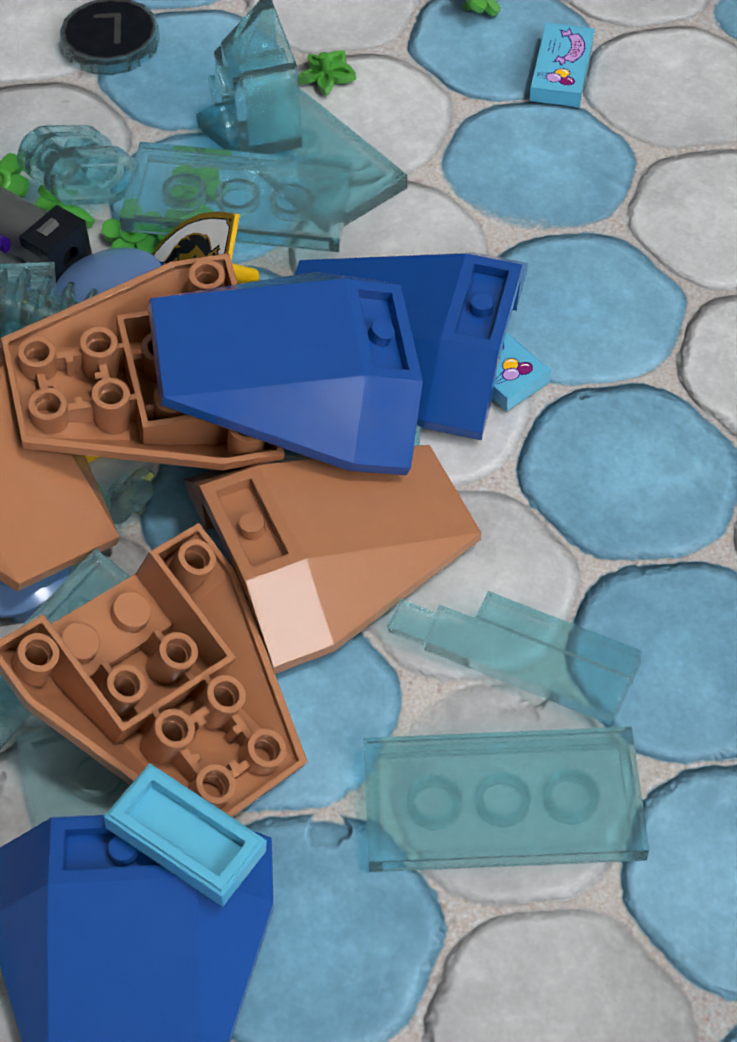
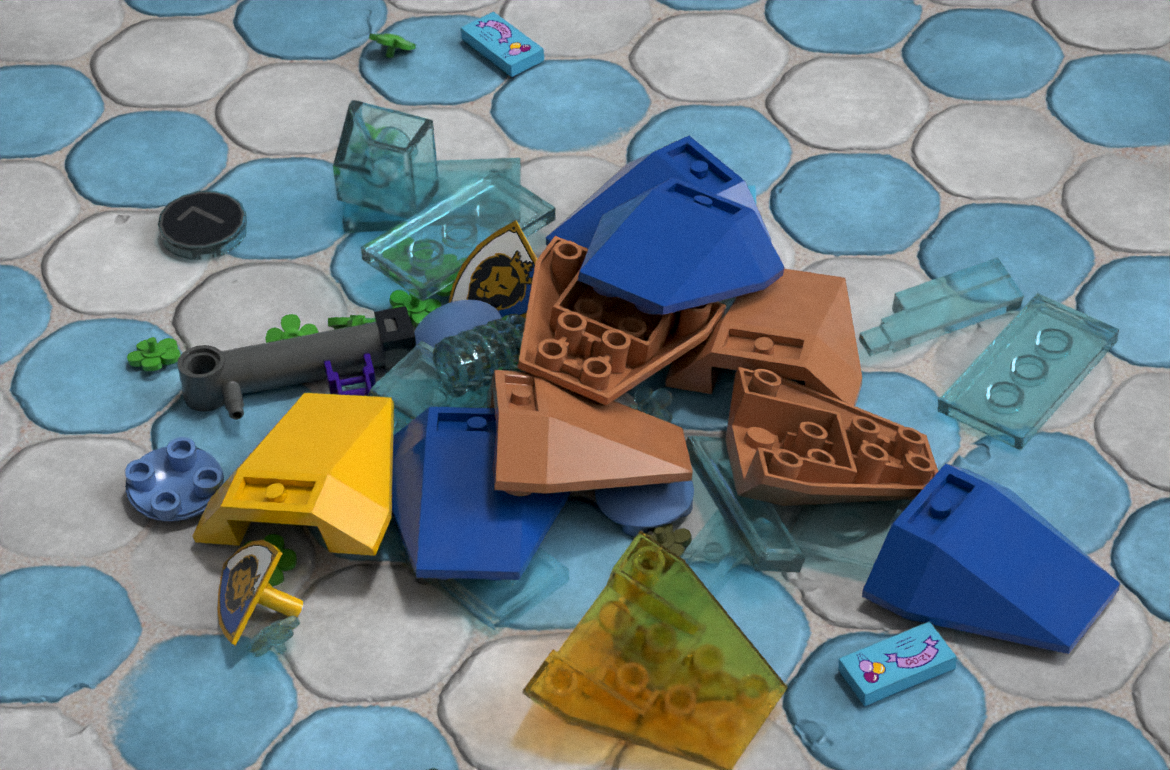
camera: 50 degrees left, 10 degrees down
clear light blue brick [17,125,139,205] -> none
medium azure tile [104,763,267,907] -> none

